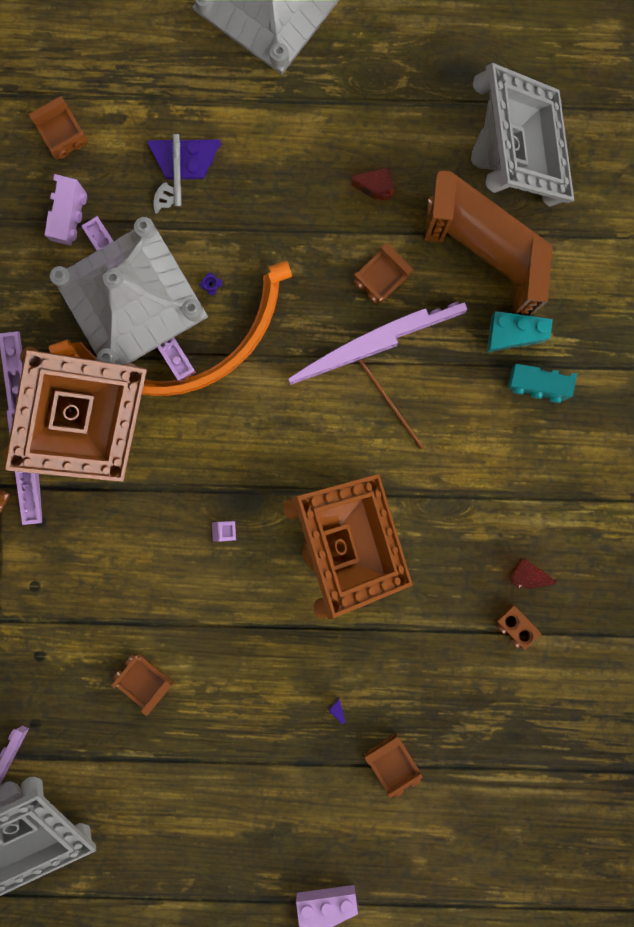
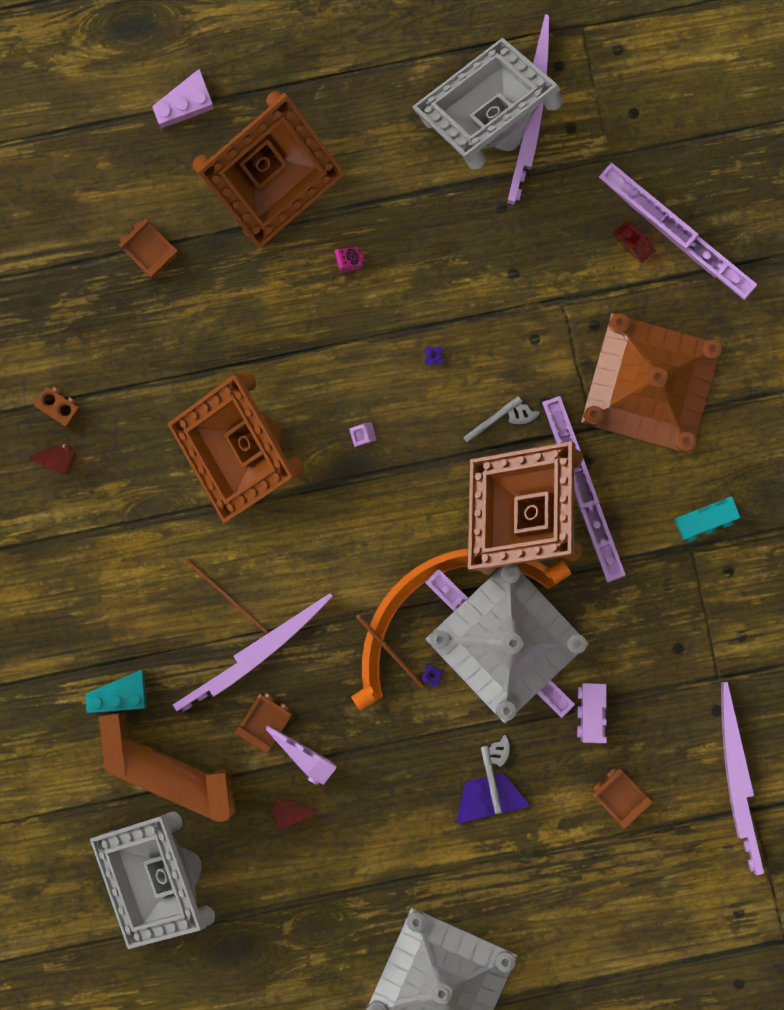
camera: 170 degrees right, 0 degrees up
dark orange panel [111,653,175,716] -> none
dark purple slope [329,697,345,724] -> none
teal wedge [507,364,577,403] -> none
none -> dark orange piece [193,91,345,249]
none -> lavender wedge [265,725,337,785]
none -> dark pink slope [334,247,365,274]
none -> dark orange axle [356,615,425,688]
none -> dark purple plate [424,346,444,365]
none -> light grey piece [463,396,540,442]

